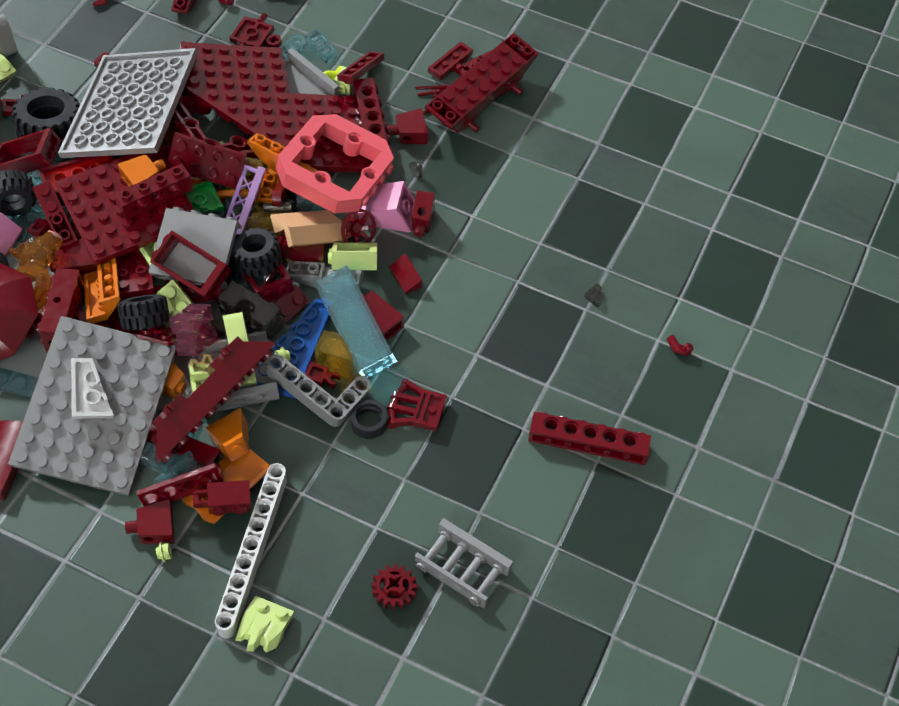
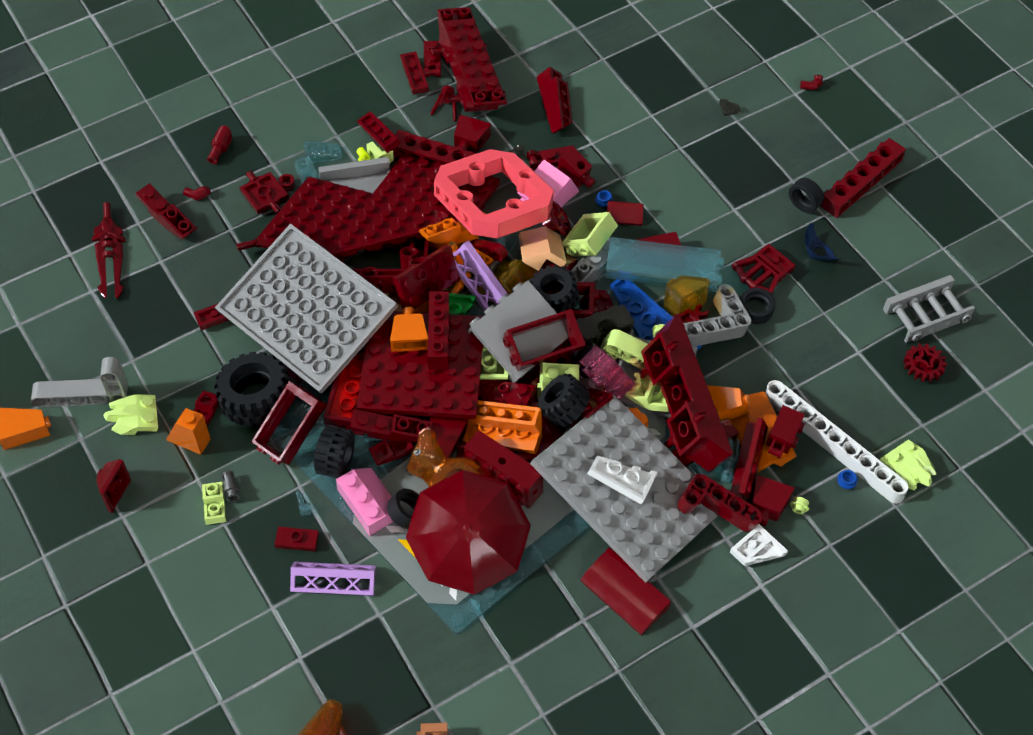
camera: 55 degrees left, 0 degrees up
none -> dark red plate [526,145,574,170]
none -> dark red wedge [537,67,572,134]
none -> blue plate [595,190,613,207]
none -> dark red beam [677,474,763,532]
none -> white wing [730,524,788,566]
none -> black tyre [788,178,824,213]
none -> dark blue piece [805,223,842,261]
none -> blue plate [837,470,858,489]

